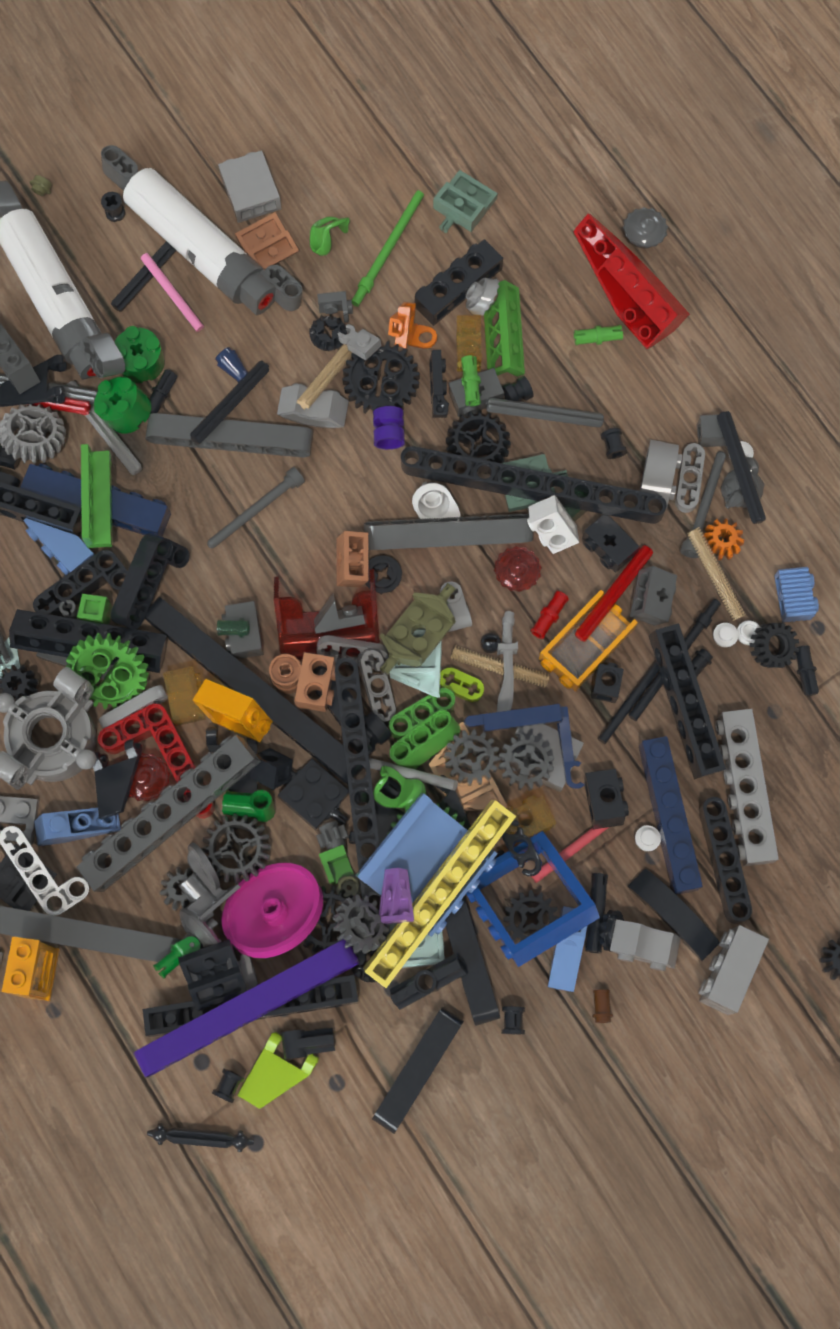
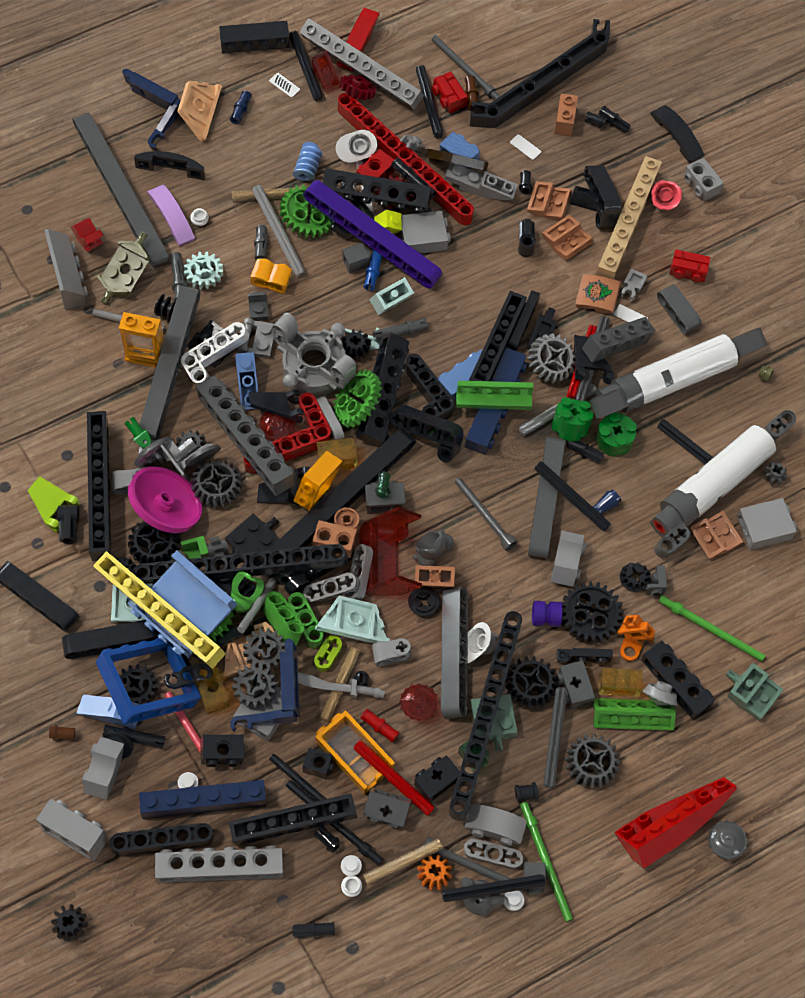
camera: 90 degrees right, 10 degrees down
dark grey pin [59,600,79,620] -> none
bright green panel [77,594,113,625] -> none
black bush [101,192,126,222] -> none
dark purple beam [133,940,360,1078] -> none
bright pink bar [140,253,204,332] -> none
black wheel [147,1123,254,1152] -> none
black slope [178,939,248,1011] -> none
black bush [212,1068,245,1103] -> none
green piece [222,790,275,822] -> none
black brick [250,748,293,790] -> none
tan axle [297,344,352,410] -> none
bright green piece [310,217,350,256] -> none
dark grey slope [314,593,365,634] -> none
dark grey gear [332,895,389,954] -> none
light grey plate [337,324,382,360] -> none
olive plate [379,583,456,675] -> none
medium lavender wing [379,868,414,924] -> none
black piece [389,953,469,1010] -> none
bright green pin [461,355,481,407] -> none
black bush [501,1006,525,1035] -> none
black wheel [502,376,534,402] -> none
white brick [527,495,579,554] -> none
bright green pin [574,325,623,346] -> none
black slope [627,868,719,961] -> none
black tyre [750,623,799,668] -> none
medium blue brick [774,567,819,623] -> none
none -> dark grey hair [413,529,454,566]
none -> bright green bar [520,802,573,922]
none -> dark grey gear [565,733,621,789]
none -> dark grey gear [764,462,787,486]

